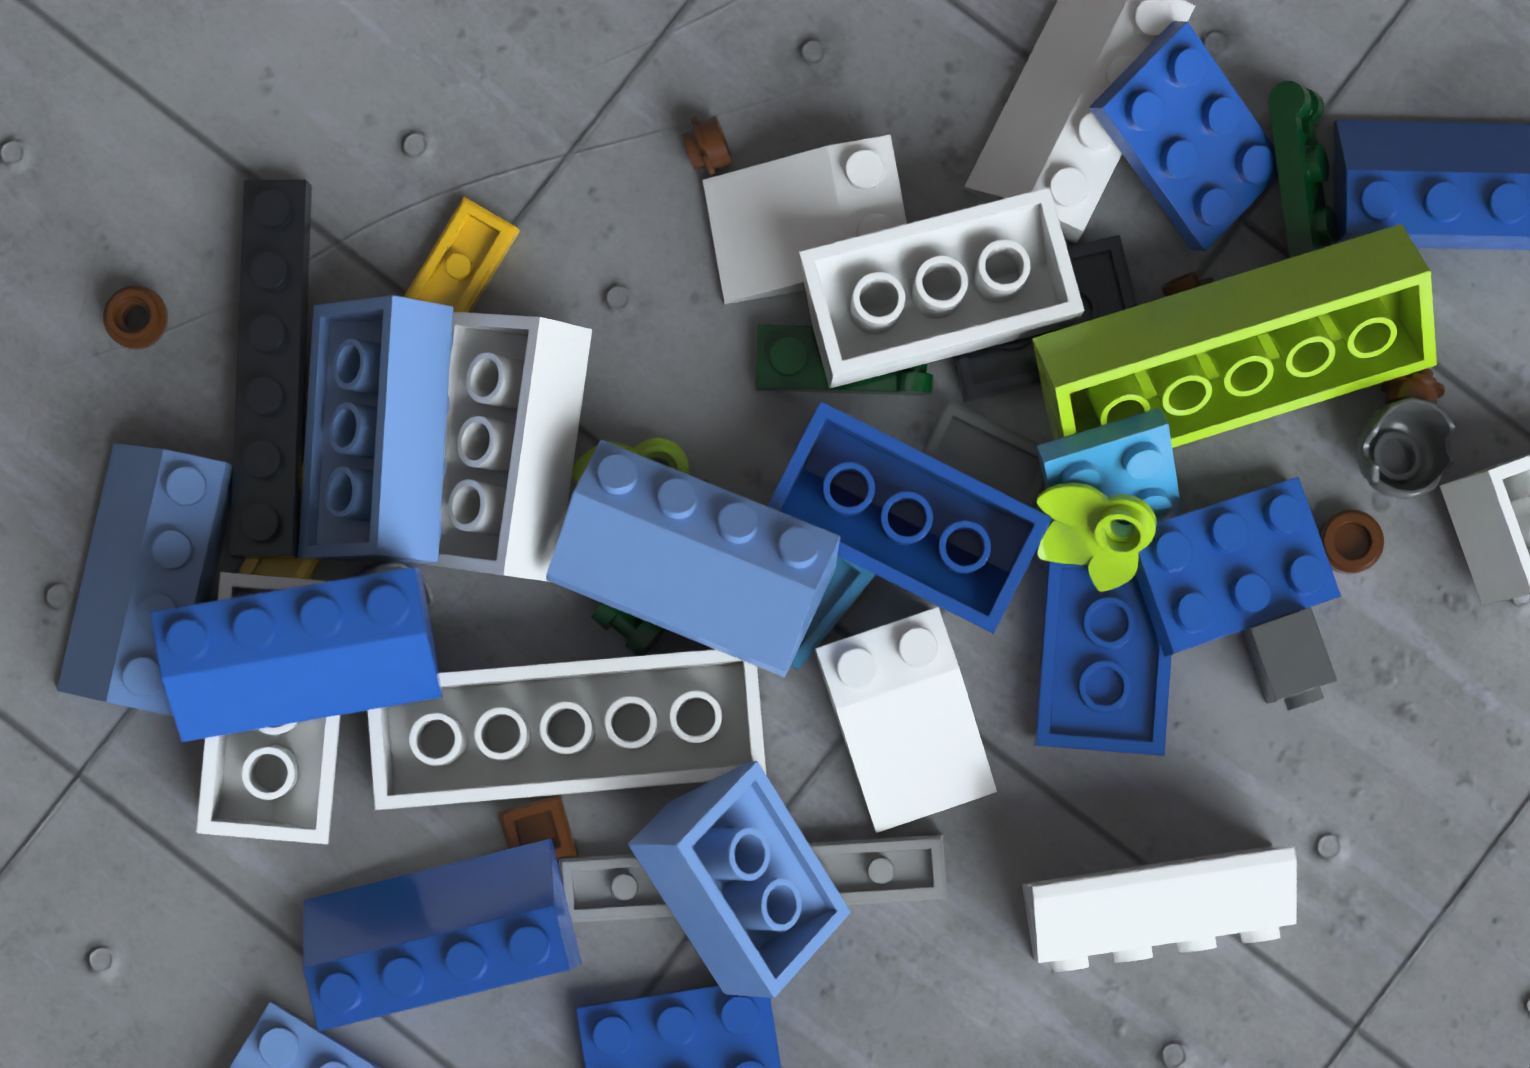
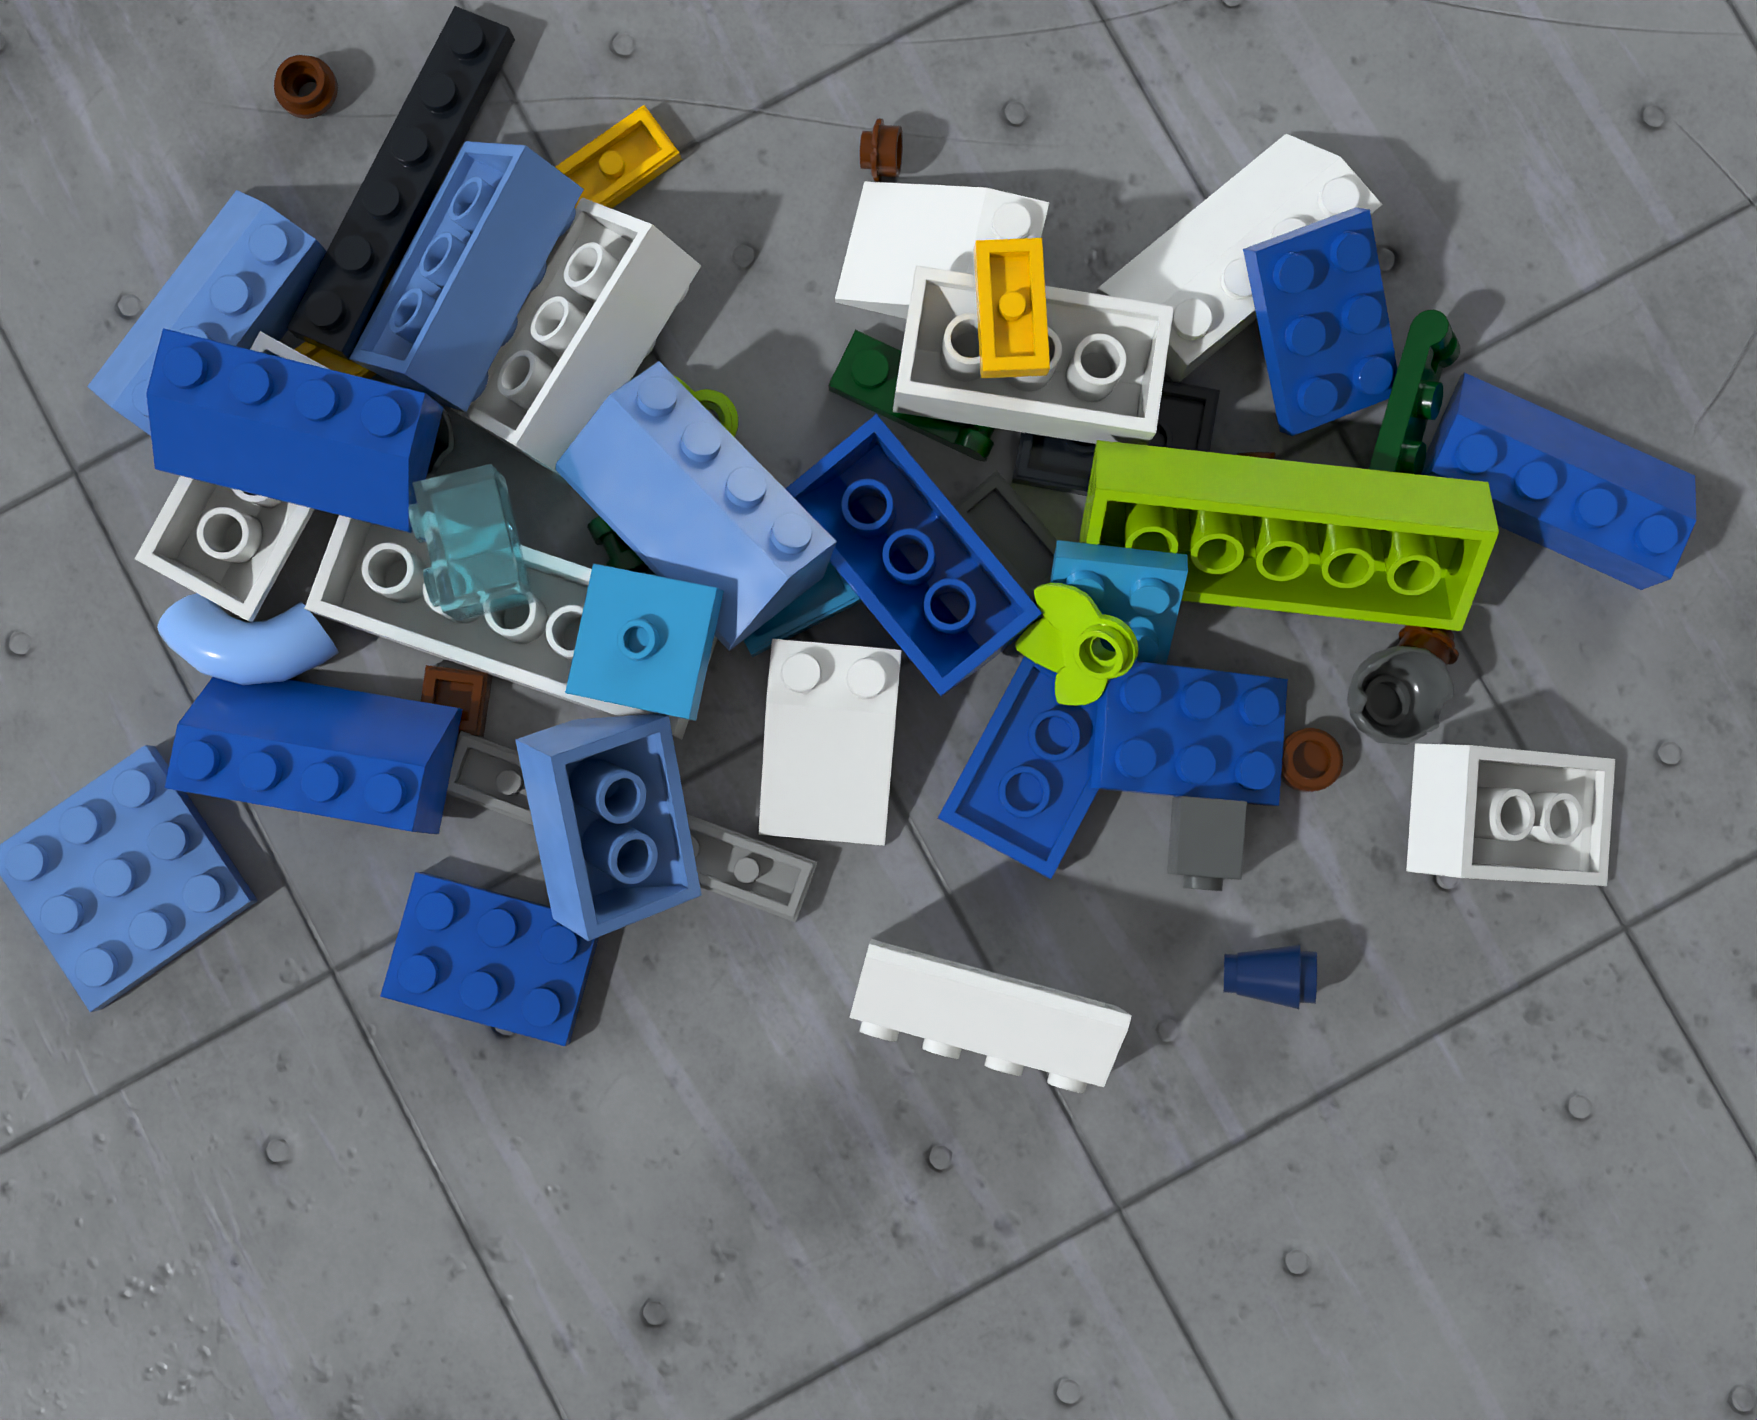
camera: 30 degrees right, 0 degrees up
none -> light blue cylinder [157,593,339,685]
none -> clear light blue brick [409,464,534,621]
none -> dark azure plate [565,564,724,721]
none -> yellow plate [973,238,1050,378]
none -> dark blue cone [1223,944,1317,1009]

